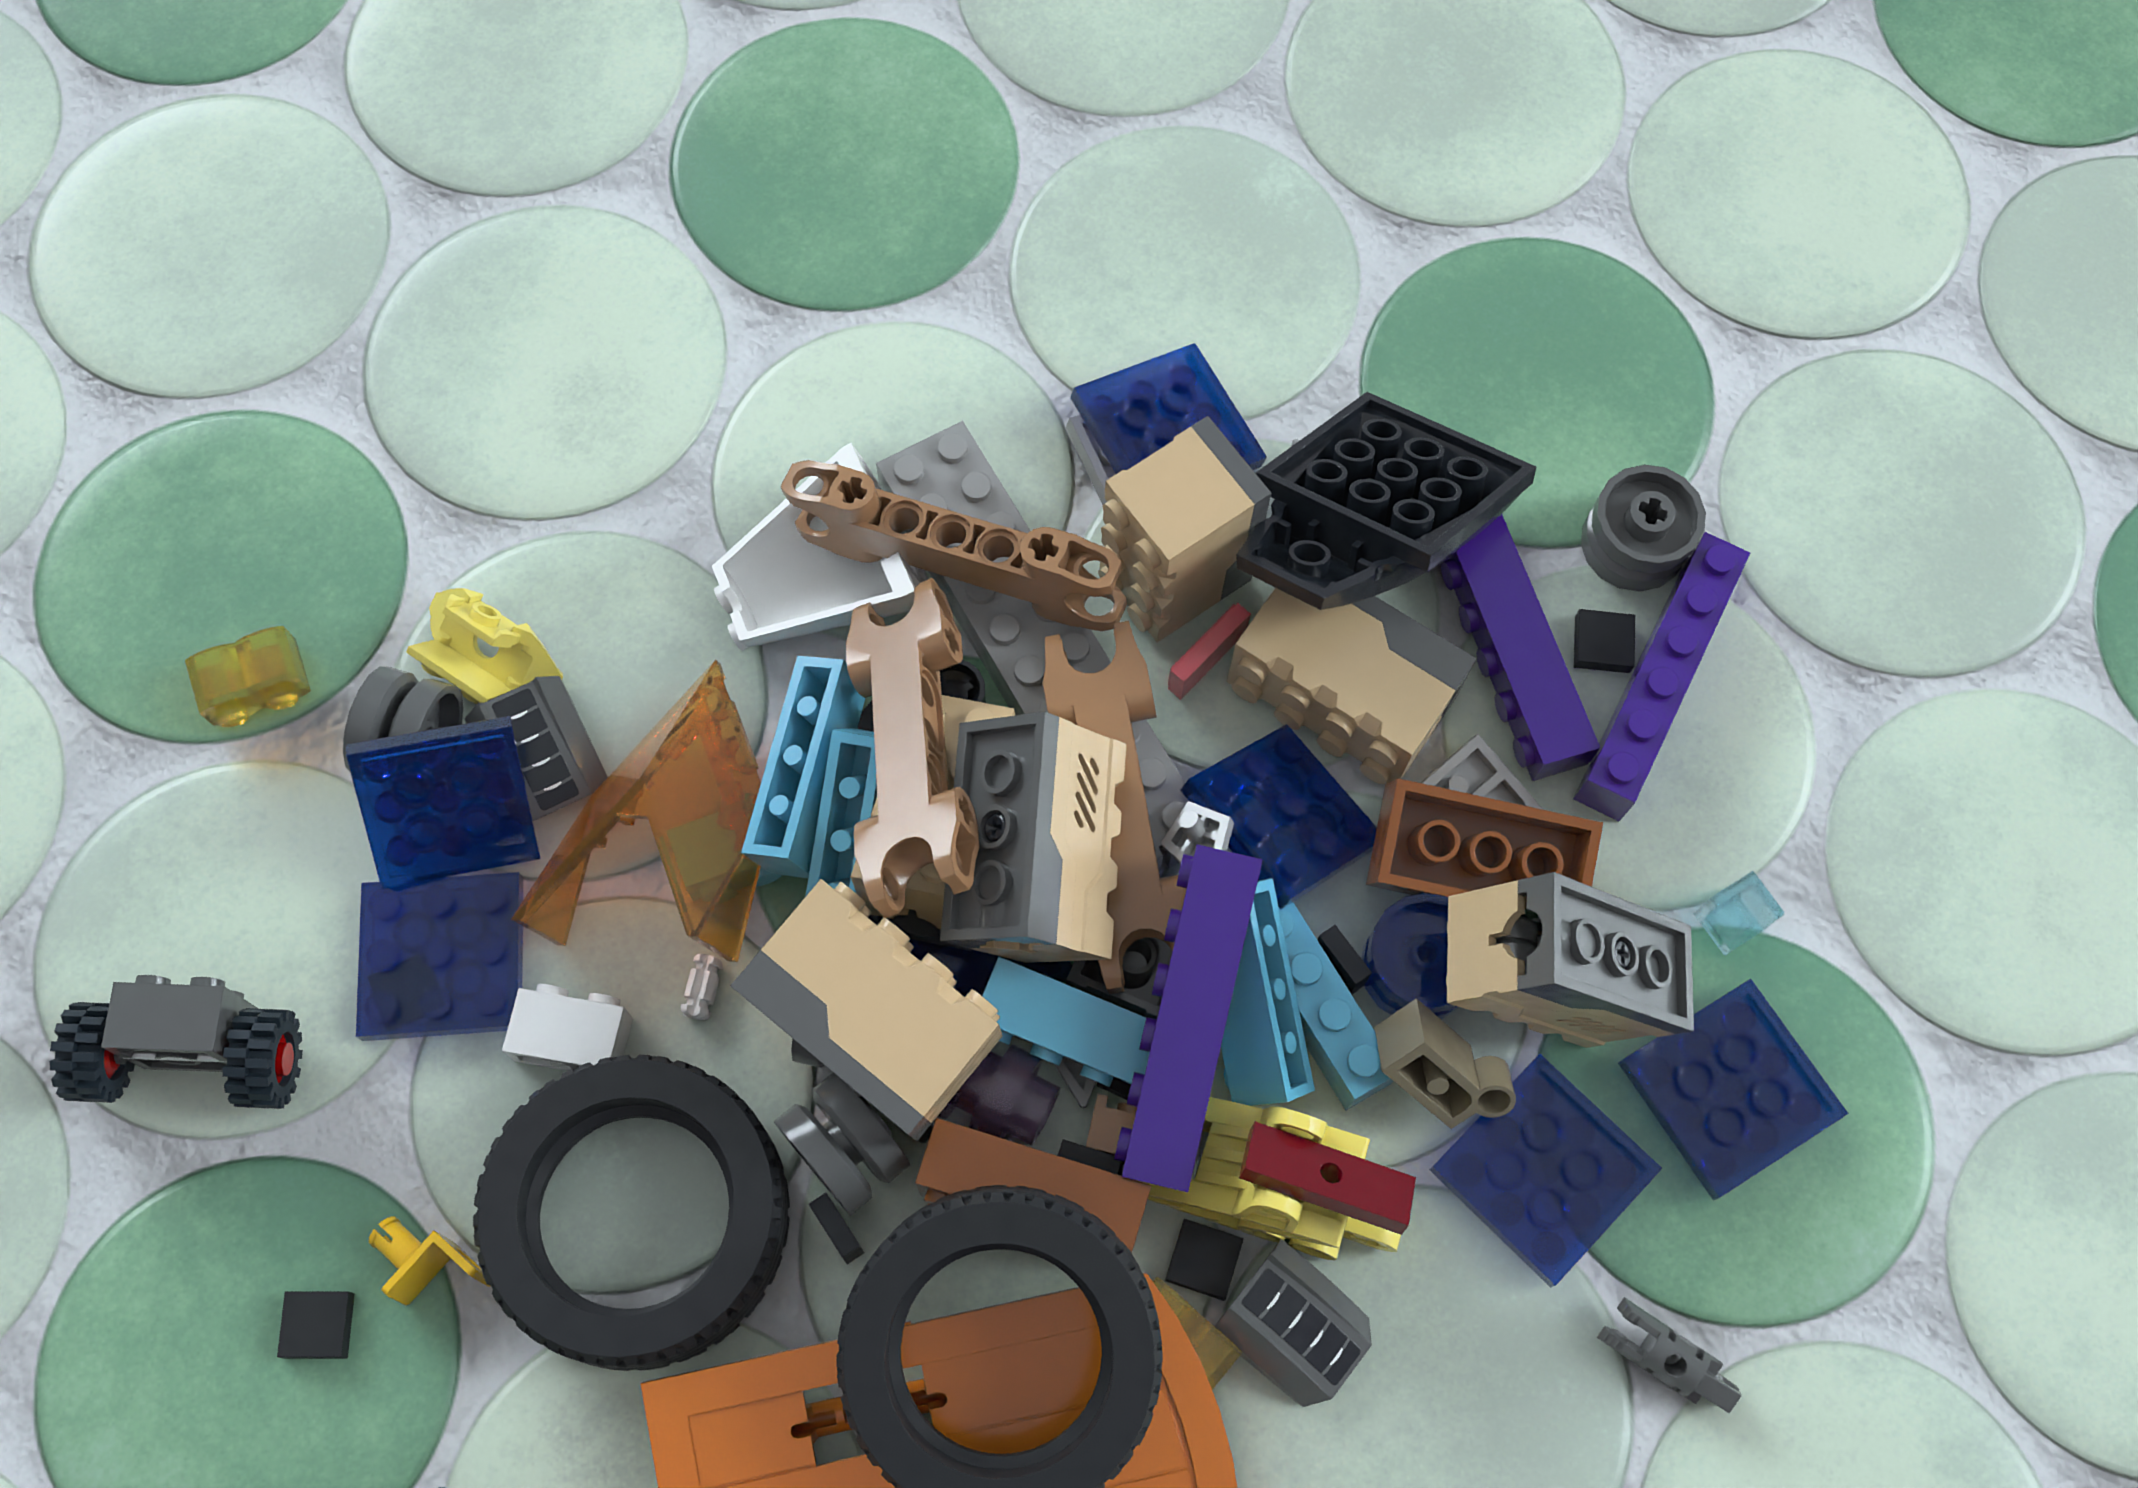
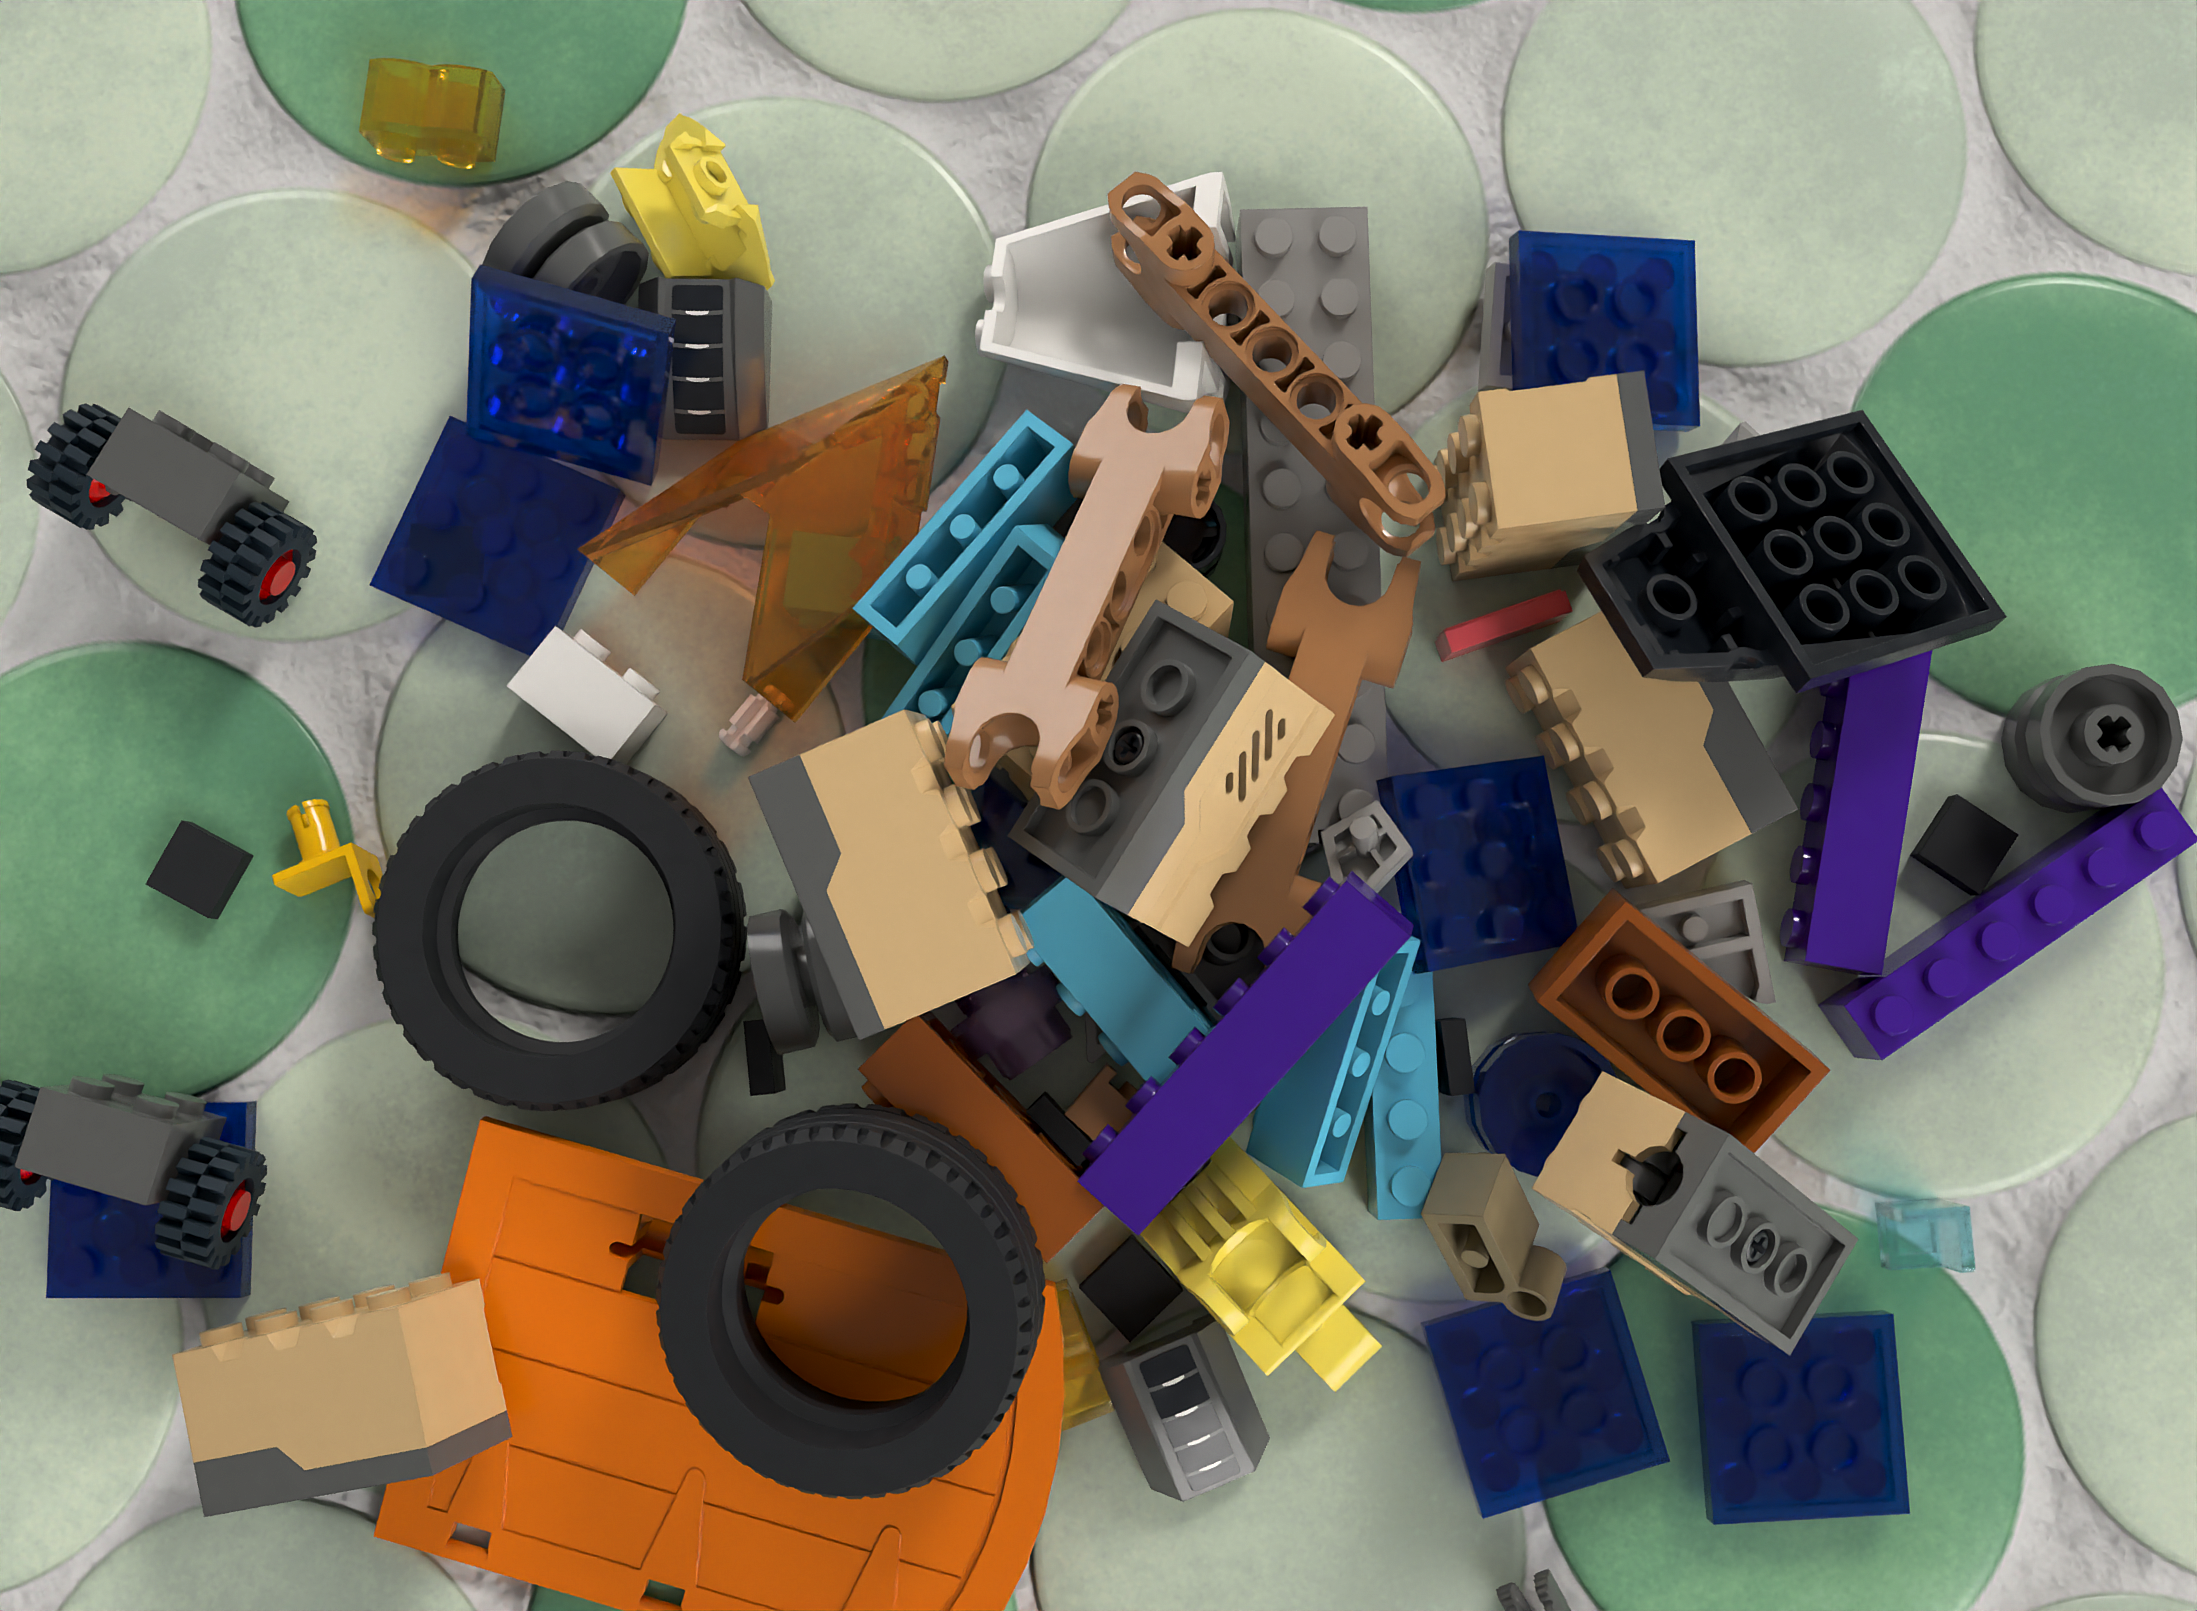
camera: 30 degrees right, 15 degrees up
dark red tile [1239,1121,1416,1235] -> none

